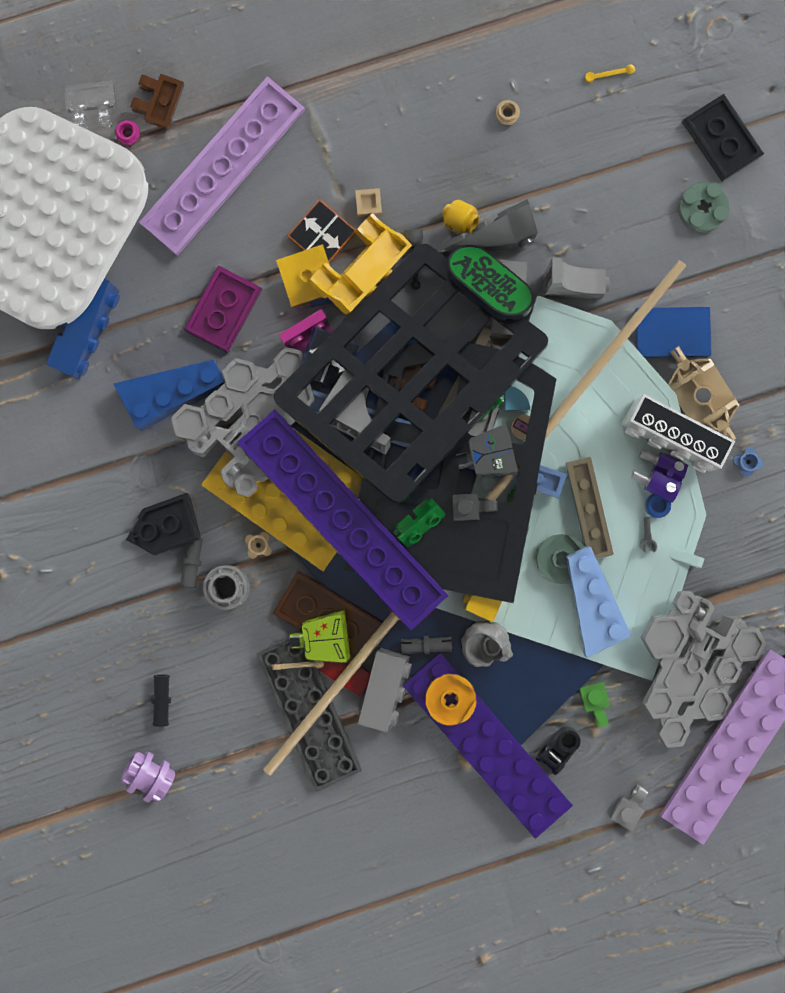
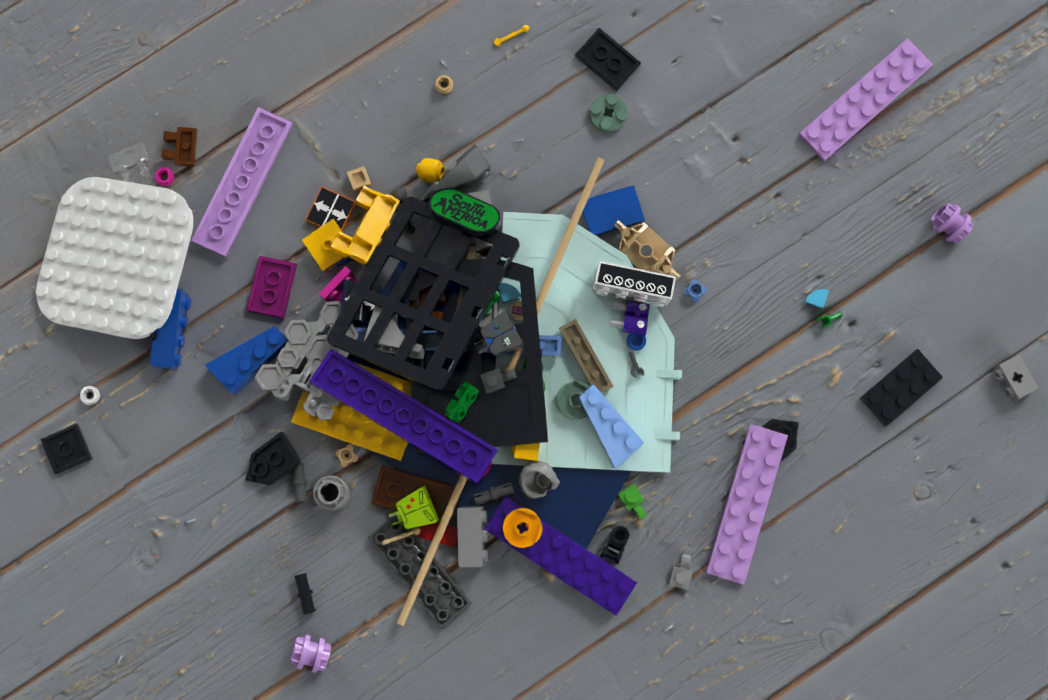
camera: 15 degrees left, 5 degrees down
light grey arch [543,258,610,299] -> none
light grey piece [640,591,766,748] -> none

